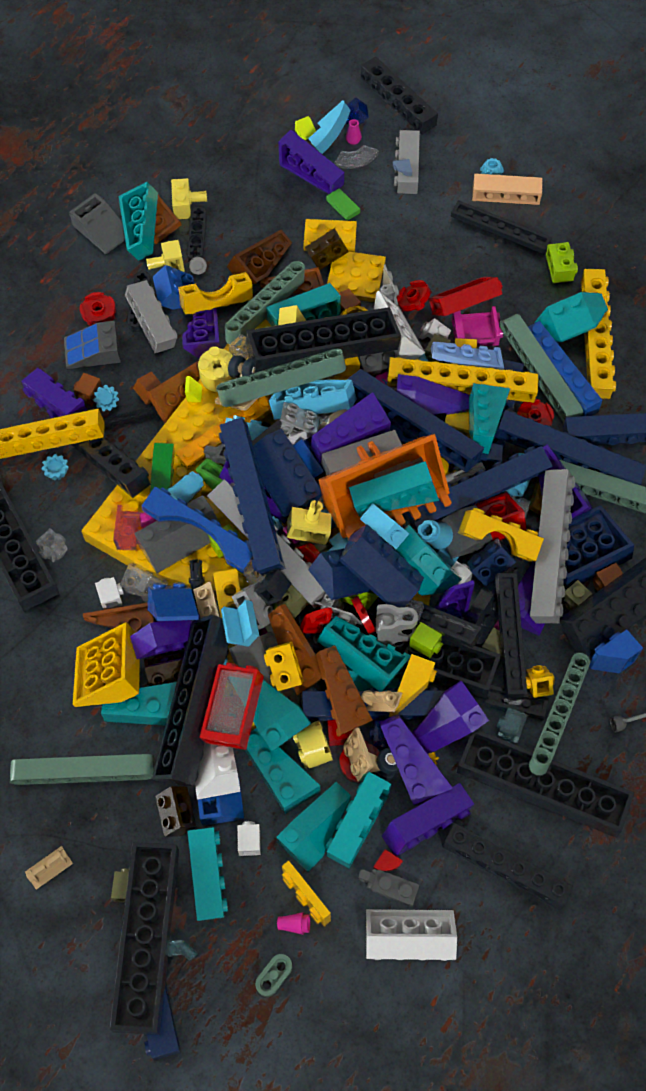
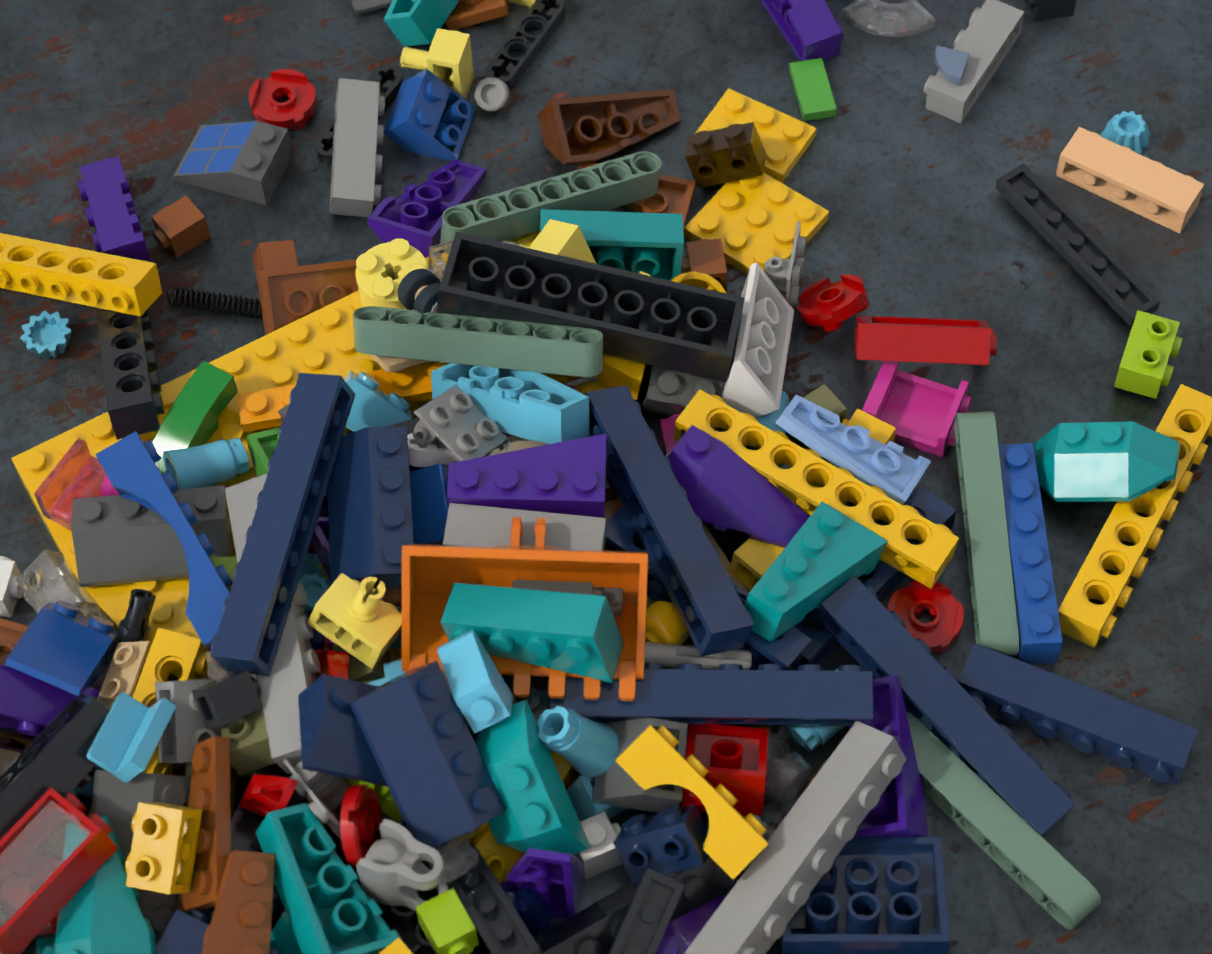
camera: 30 degrees right, 5 degrees down
medium azure piece [93,385,119,411] -> none
yellow arch [178,272,253,315] -> none
neon yellow slope [185,376,202,402] -> none
white bracket [419,318,451,340] -> none

